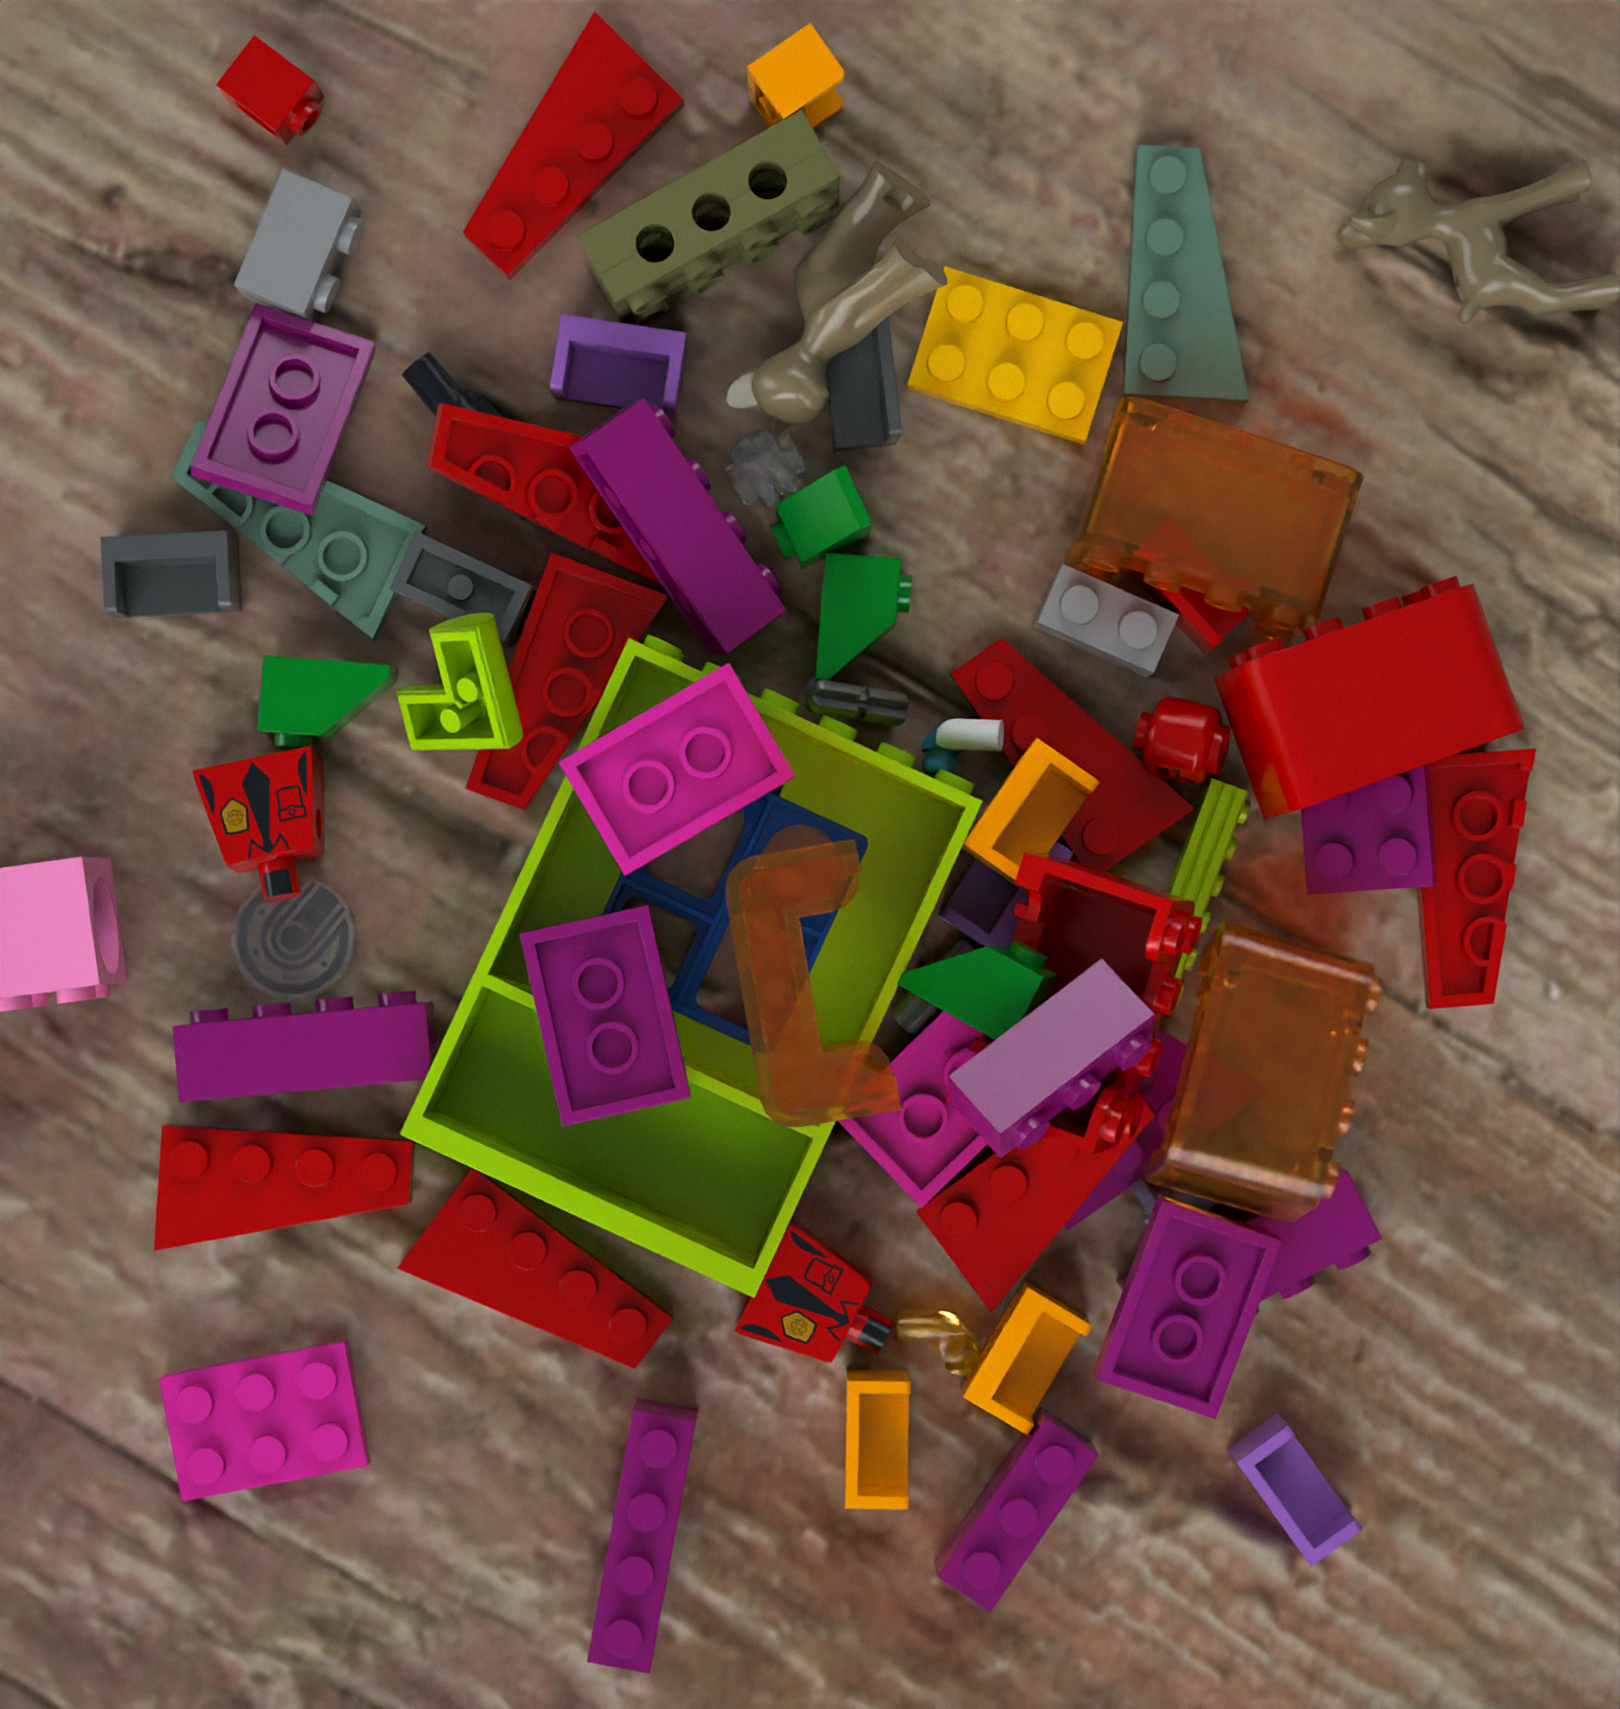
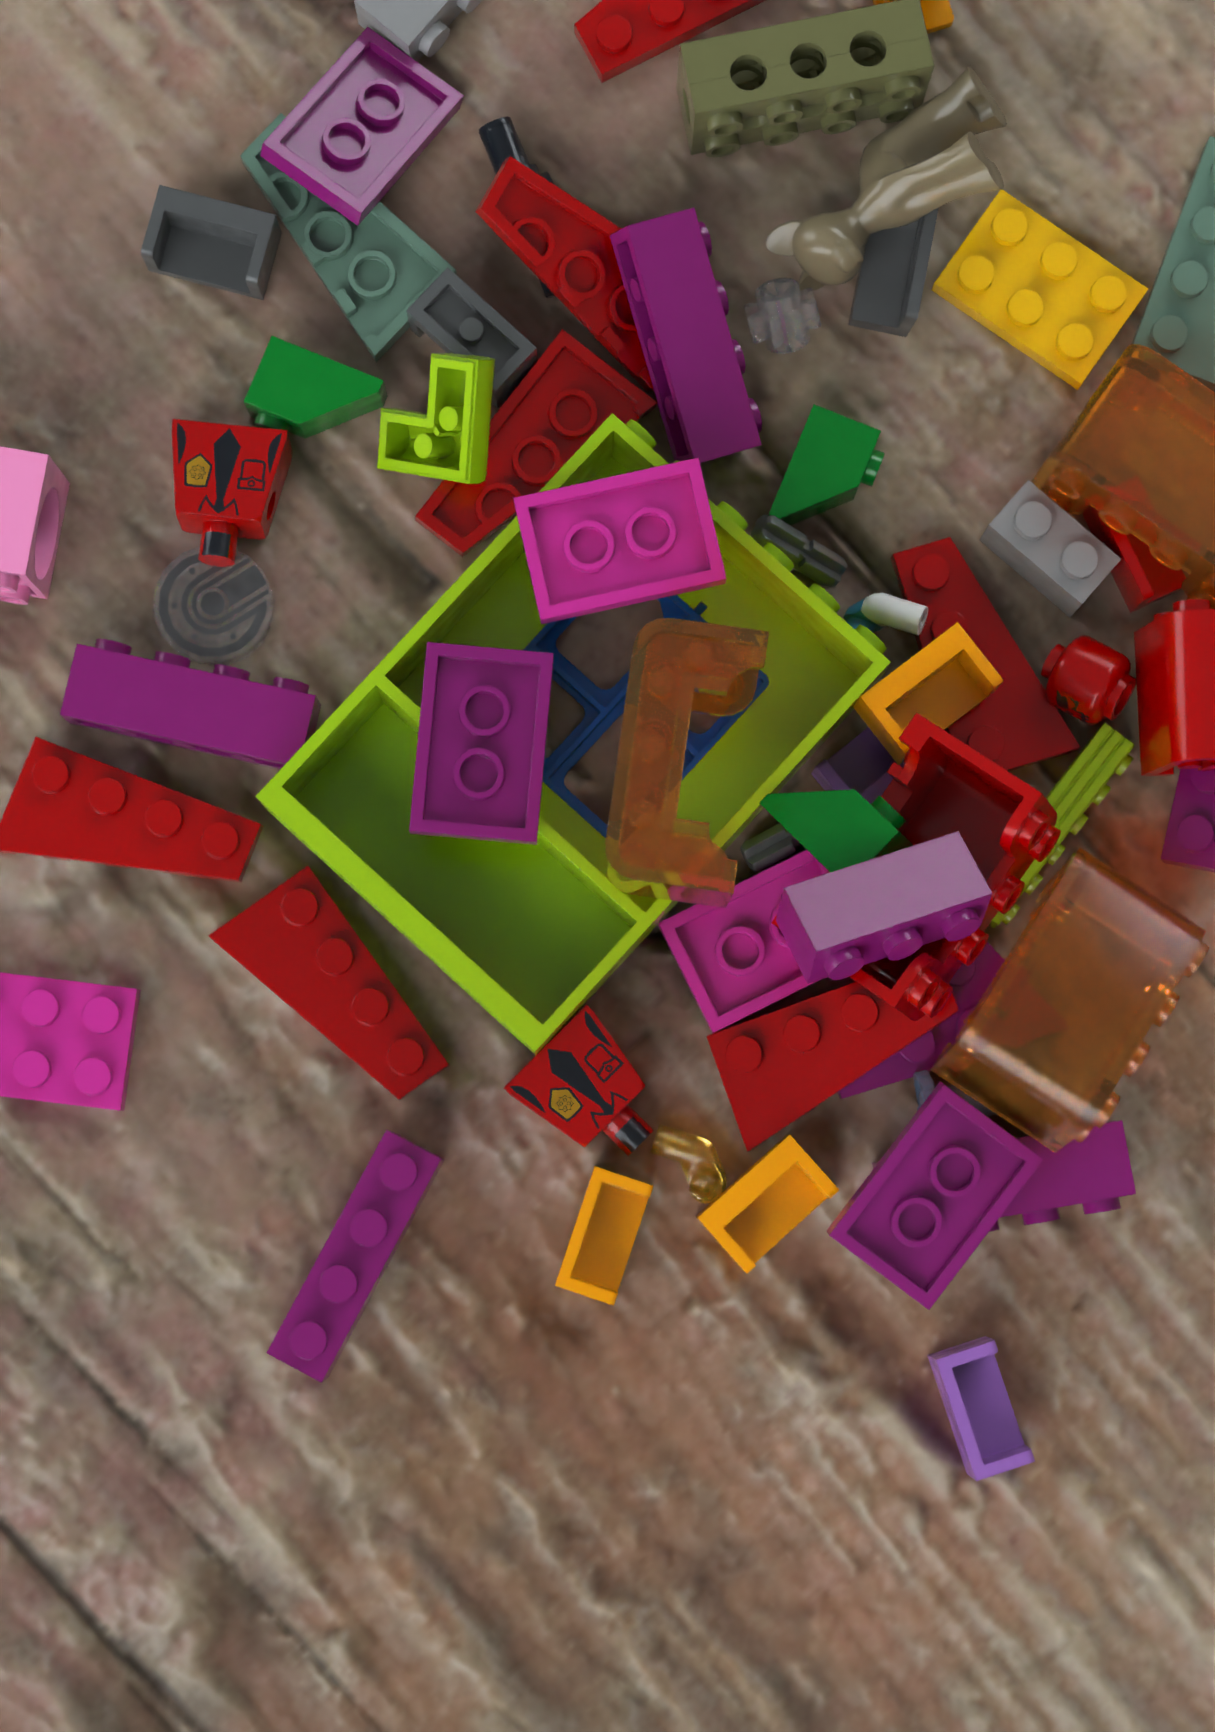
camera: 15 degrees right, 5 degrees down
medium lavender panel [550,314,689,417] -> none
green slope [769,465,872,570] -> none
magenta brick [934,1407,1099,1613] -> none

